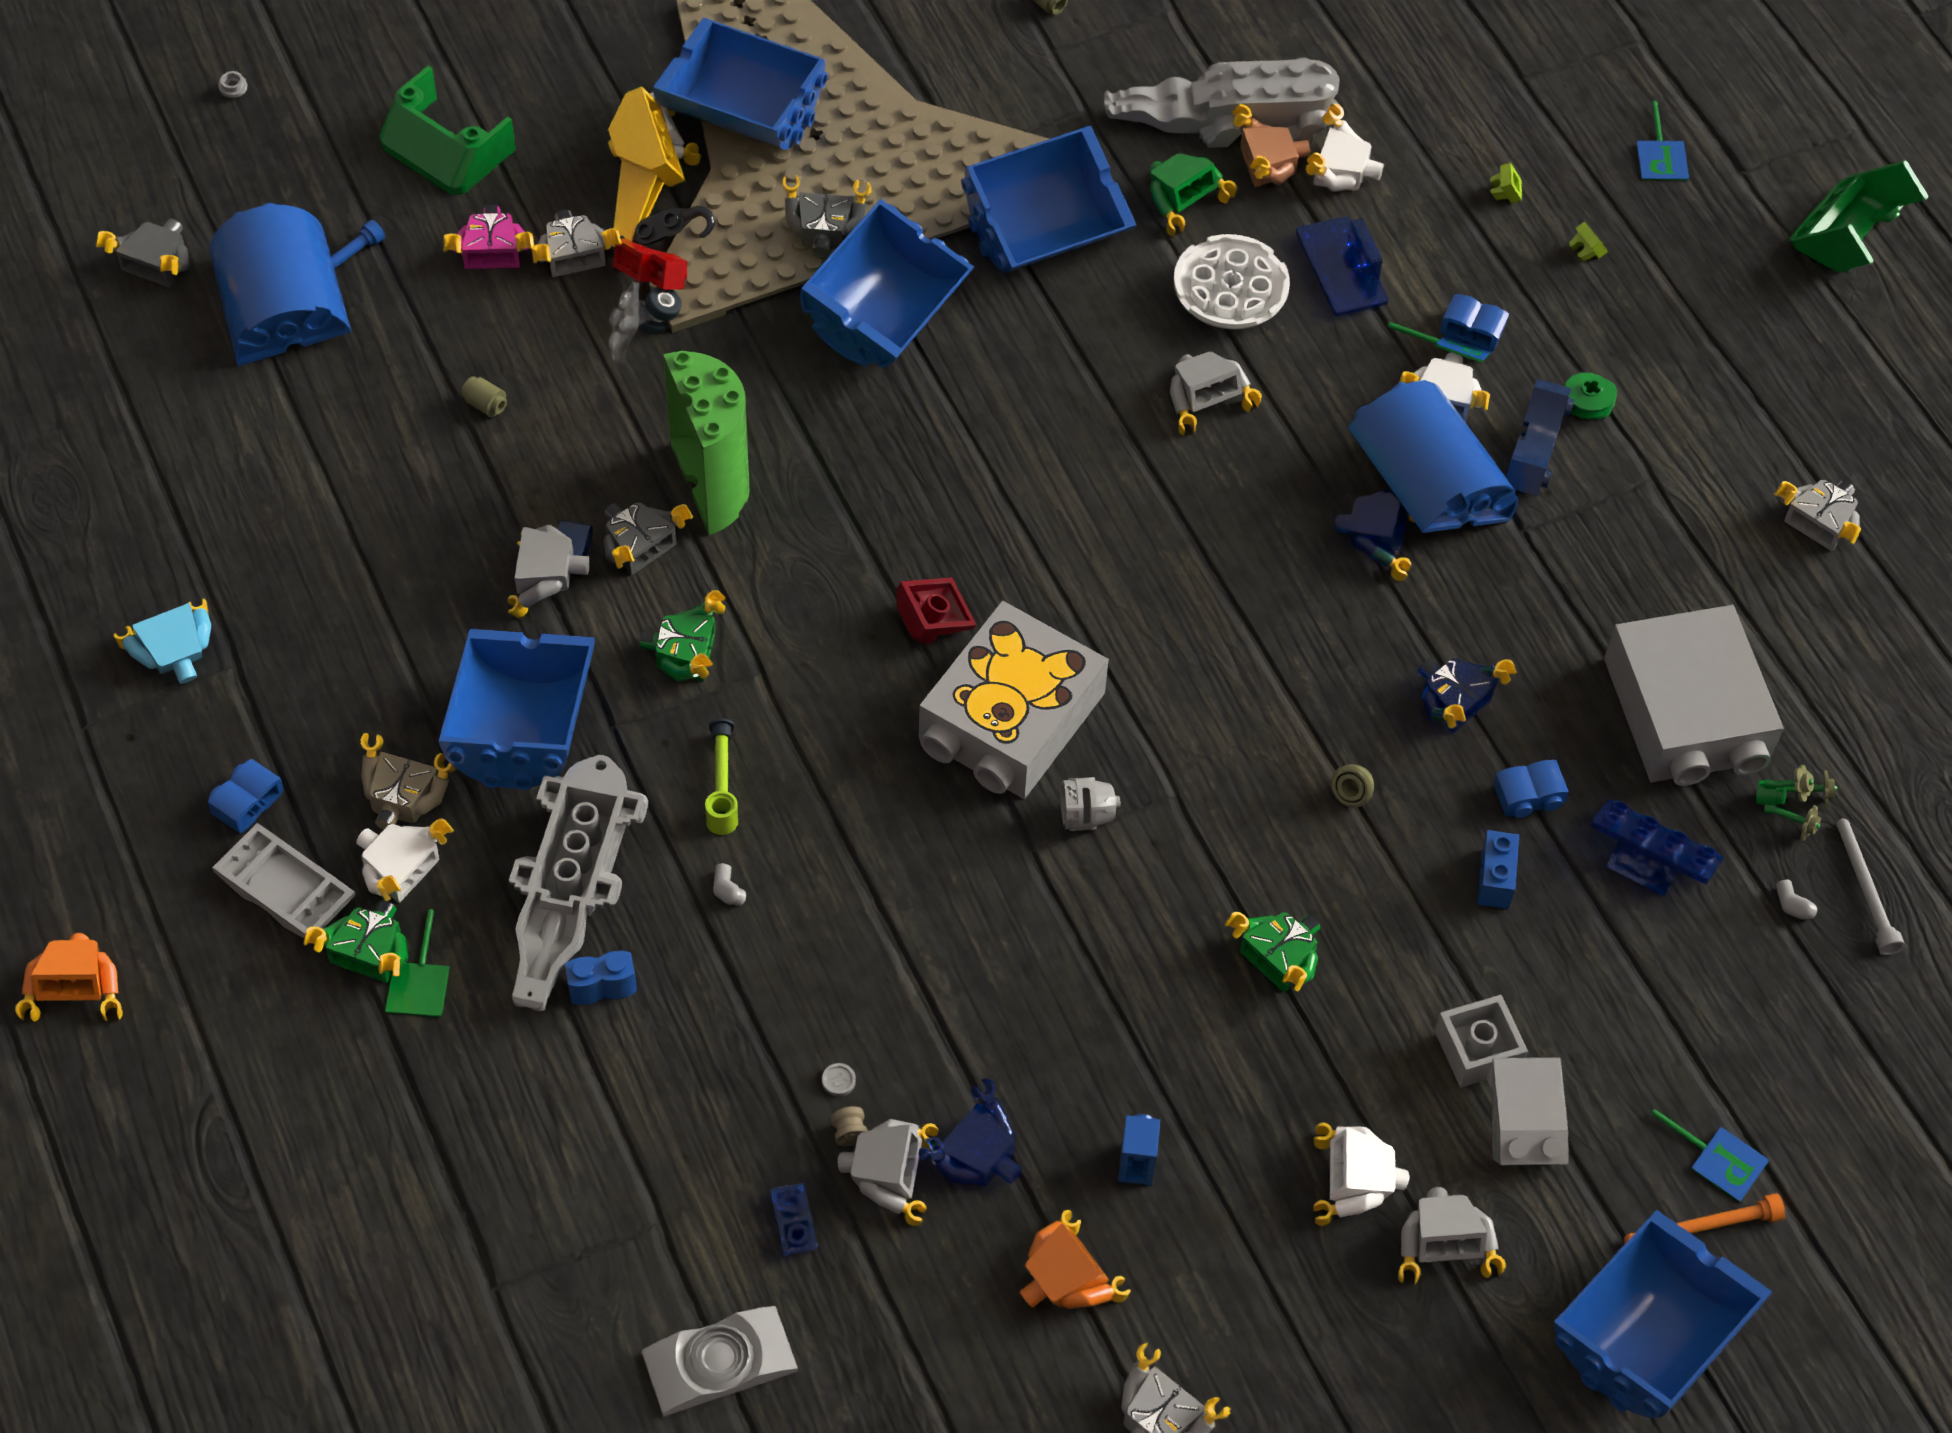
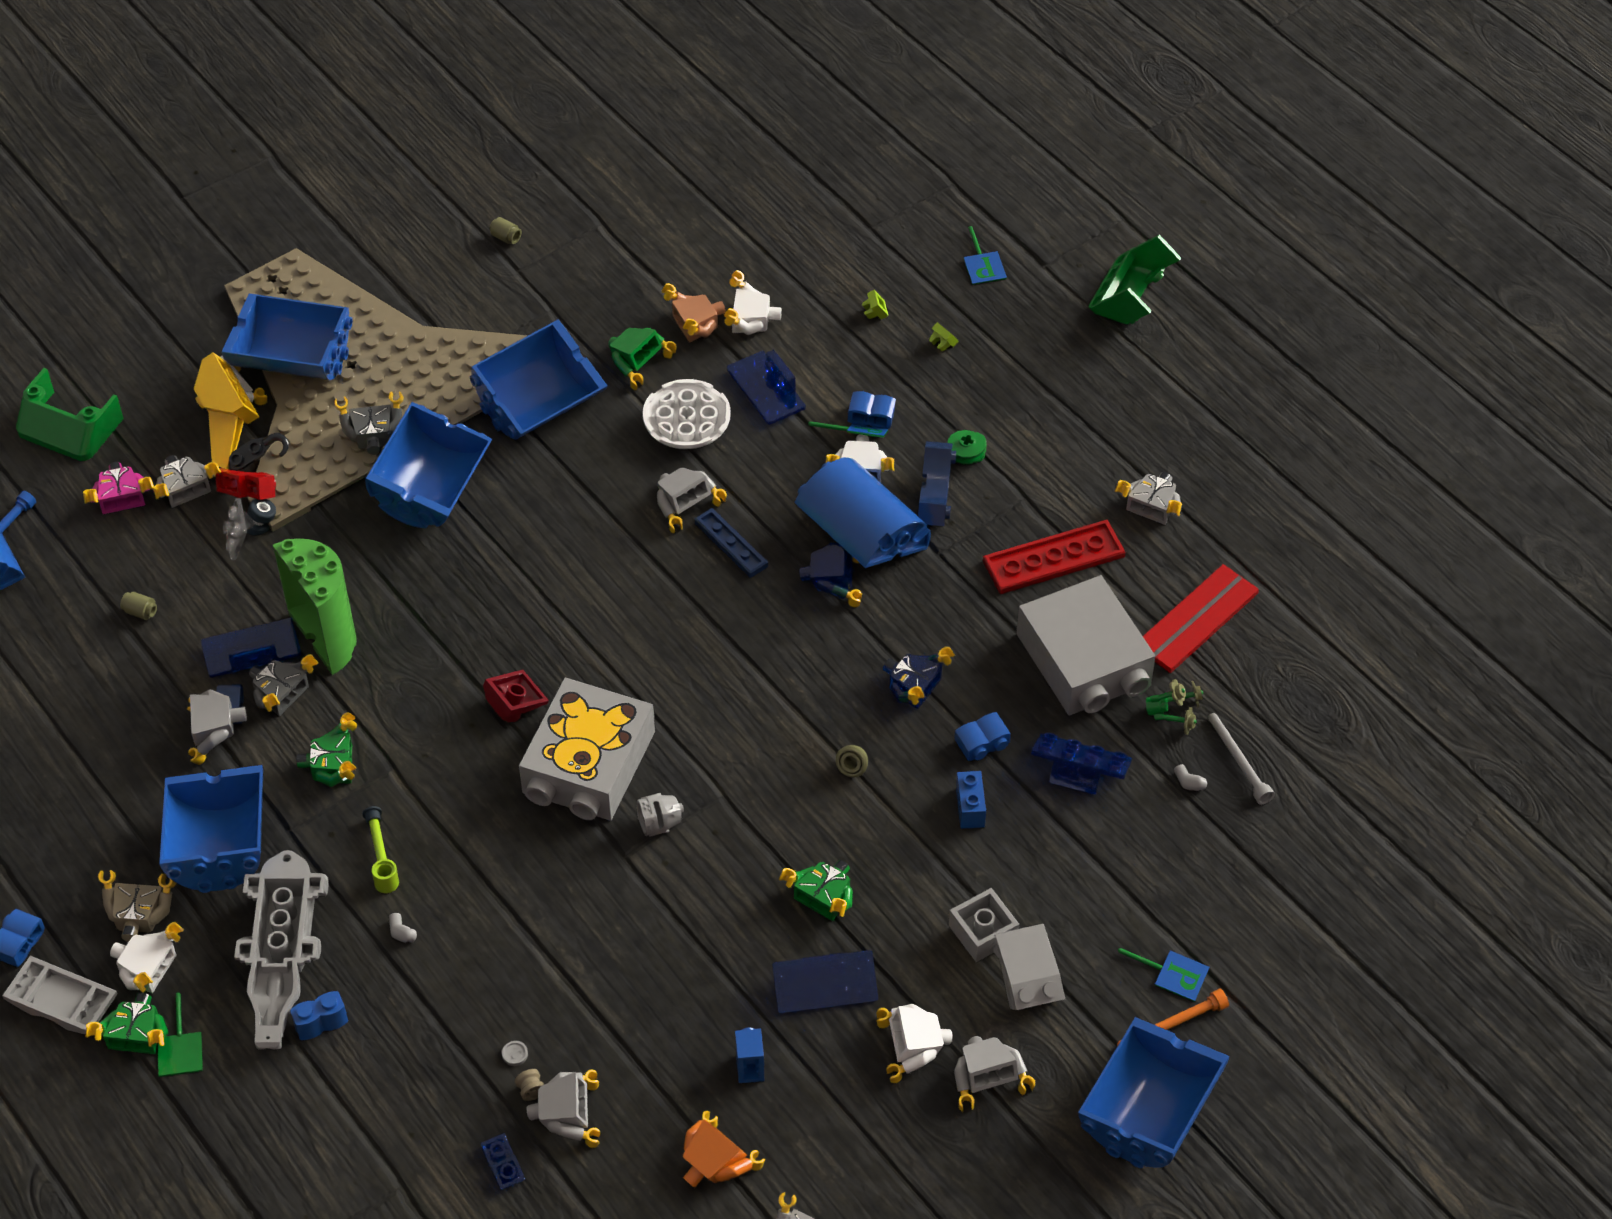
camera: 10 degrees left, 5 degrees down
clear blue torso [918,1078,1022,1187] -> none
light grey animal [1104,58,1339,148] -> none
none -> clear blue bracket [201,618,301,678]
none -> dark blue tile [695,508,768,578]
none -> clear blue bracket [772,950,878,1013]
none -> red tile [983,520,1126,594]
none -> red tile [1143,564,1259,673]

